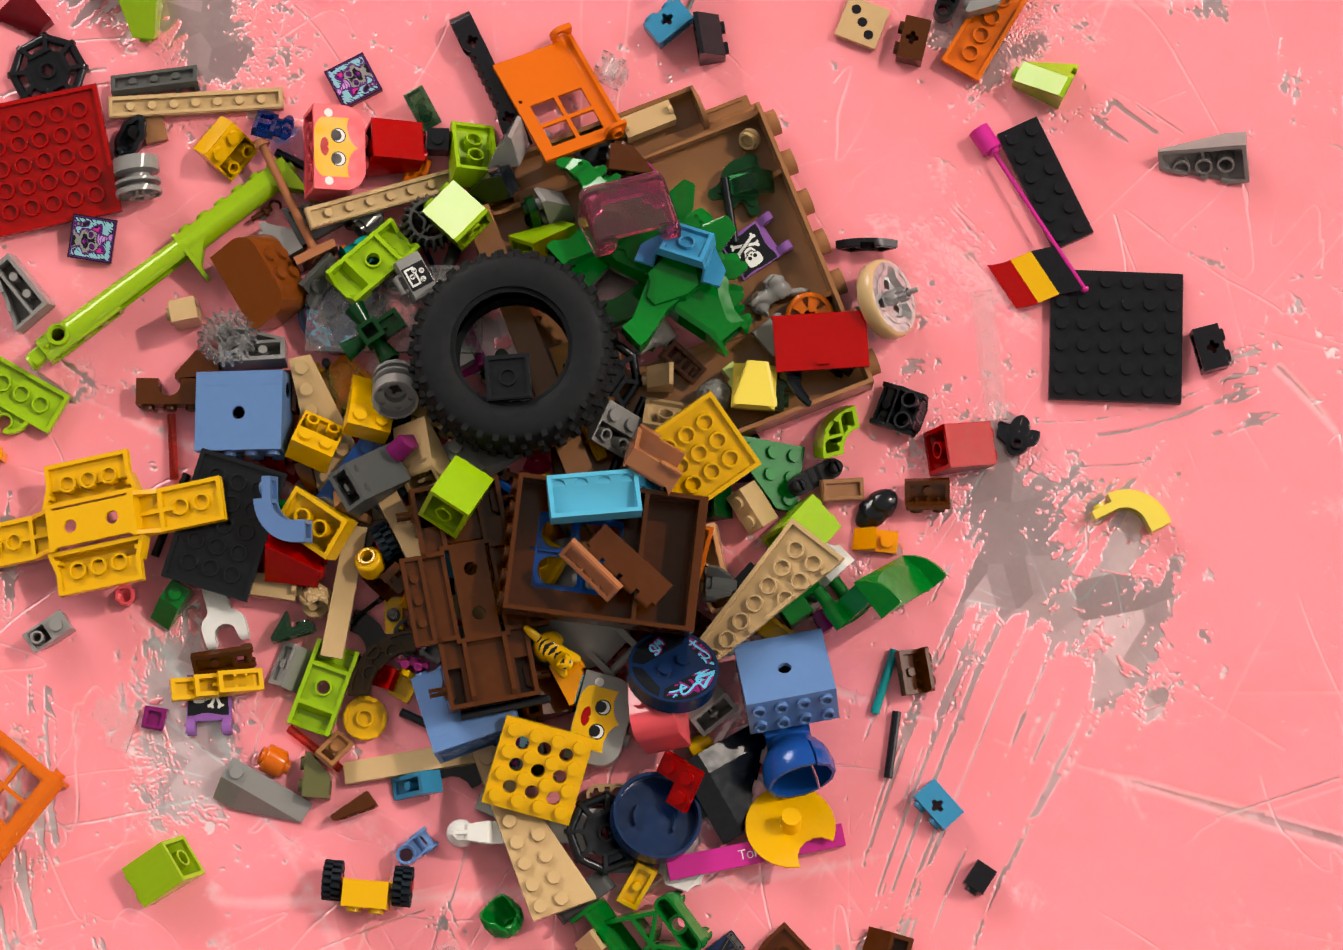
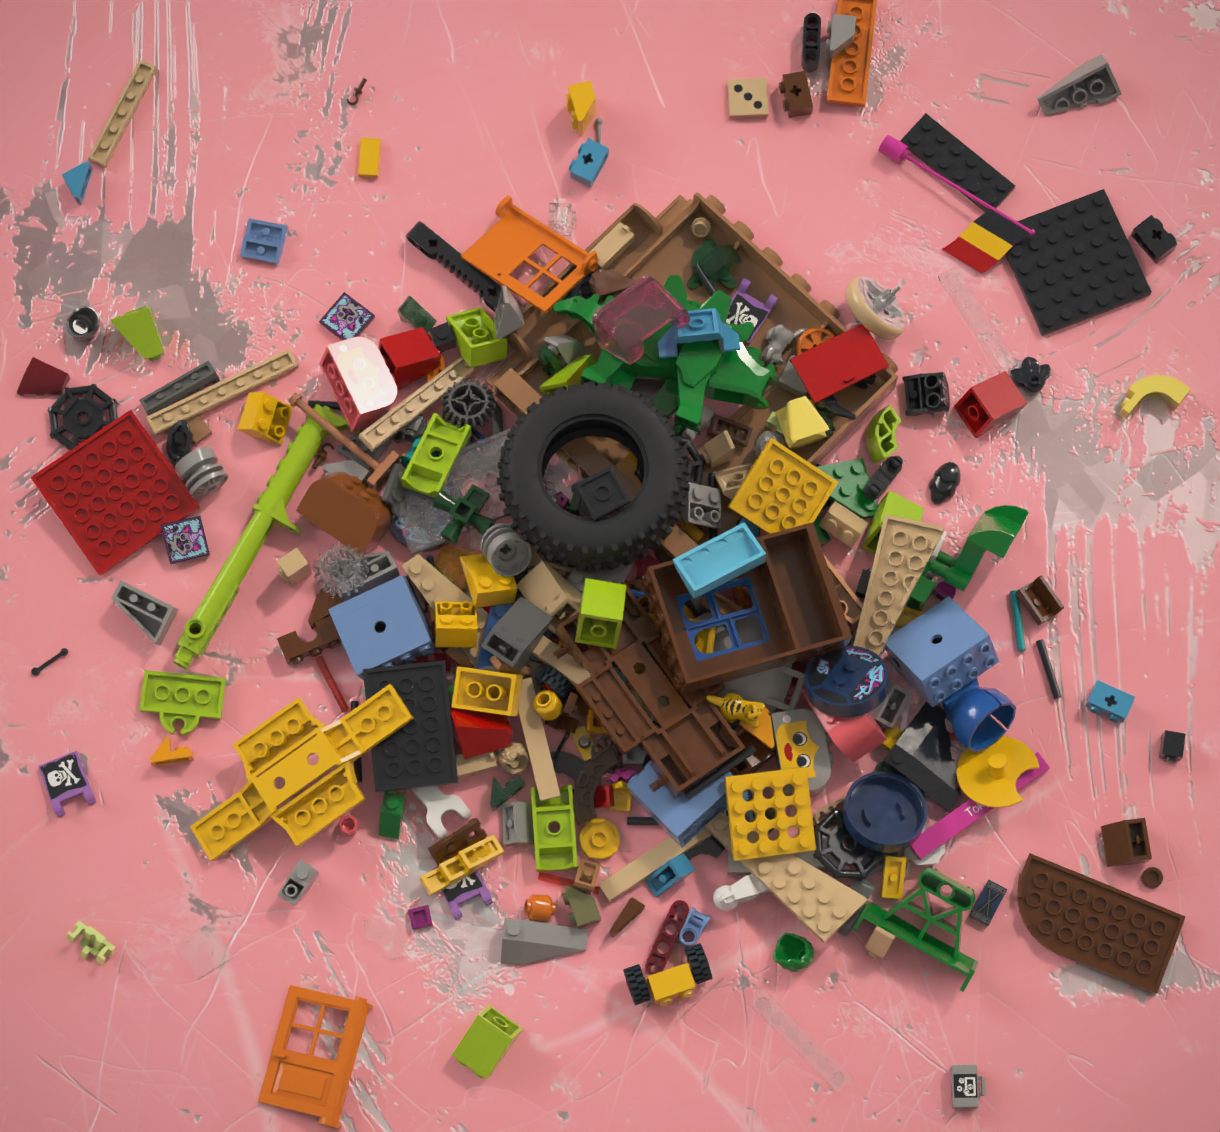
camera: 25 degrees left, 5 degrees down
clear blue plate [251,110,295,140] -> none
medium blue arch [253,475,313,543] -> none
magenta brick [386,434,418,462] -> none
piece [392,251,436,304] -> none
slope [422,180,493,251] -> none
black slope [468,165,520,205] -> none
nougat plate [558,538,623,602] -> none
reddish brown windscreen [587,524,673,609] -> none
nougat piece [623,424,685,496] -> none
red plate [656,750,705,813] -> none
black slope [693,11,729,66] -> none
dark grey brick [701,564,737,603] -> none
medium nougat tile [819,477,865,502] -> none
black tile [835,238,898,252] -> none
light orange slope [852,527,899,555] -> none
reddish brown bracket [905,477,951,513] -> none
lime slope [1010,62,1079,109] -> none
none -> dark red beam [645,900,689,976]

